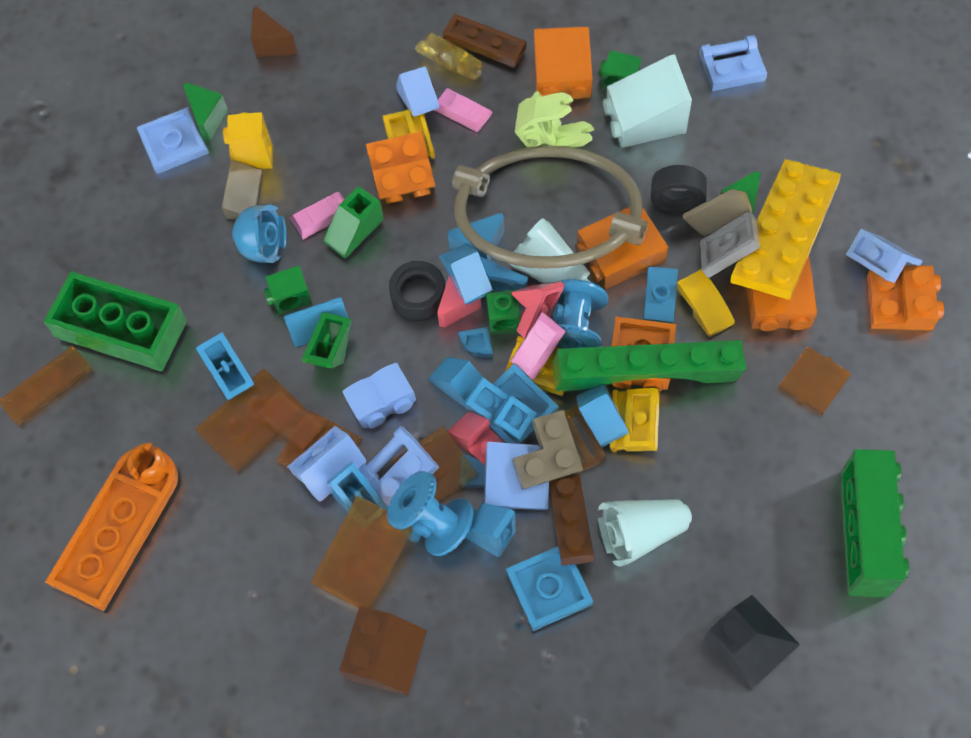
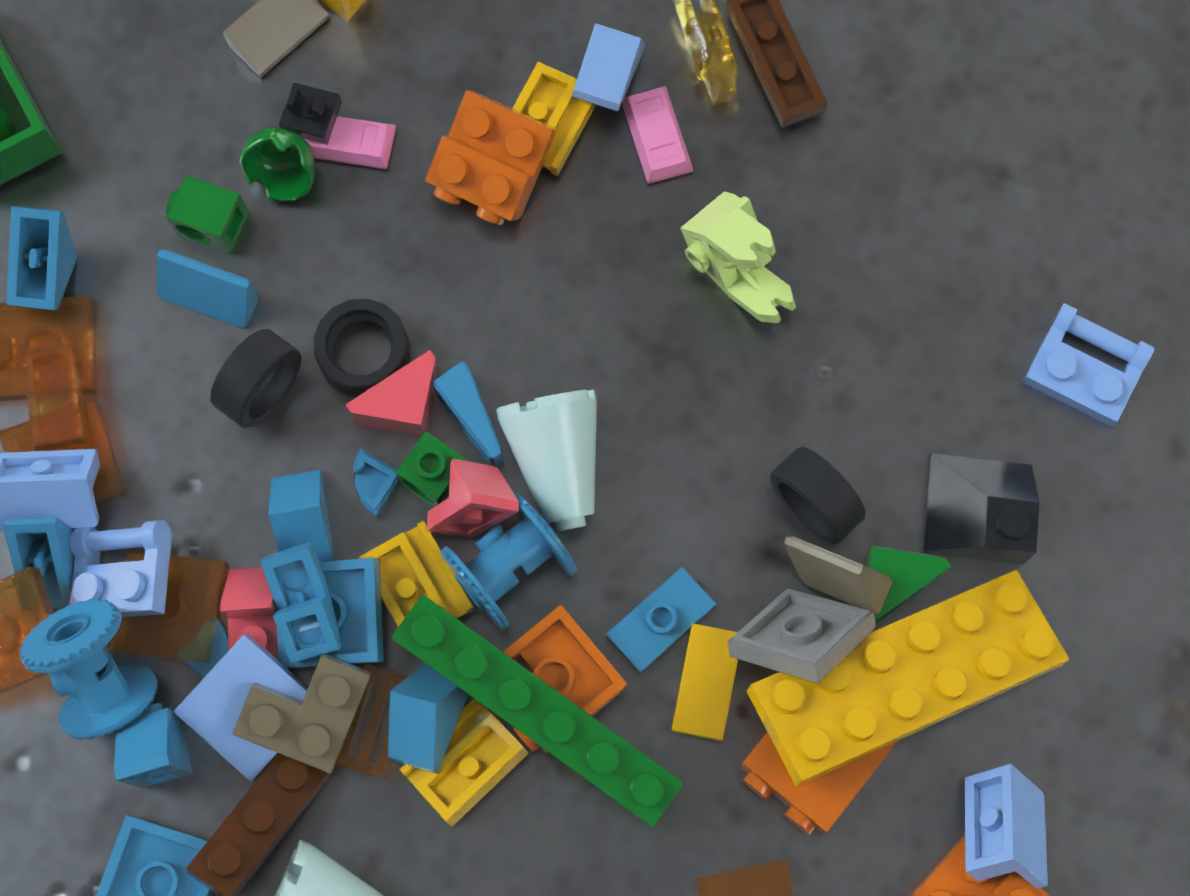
camera: 40 degrees right, 10 degrees up
dark azure cylinder [232,204,287,263] -> none
green slope [302,312,351,369] -> none
green slope [323,186,384,259] -> none
light blue brick [342,363,416,429] -> none
slope [439,243,493,305] -> none
dark azure slope [447,213,504,260] -> none
dark tan piece [452,146,648,268] -> none
bright pink tile [511,312,566,380] -> none
orange brick [534,27,593,99] -> none
orange brick [575,207,669,290] -> none
green brick [598,50,642,90] -> none
light aqua slope [603,54,692,148] -> none
none -> black tyre [210,329,302,428]
none -> green hair [239,127,315,202]
none -> black tile [279,83,342,145]
none -> black slope [922,453,1040,565]

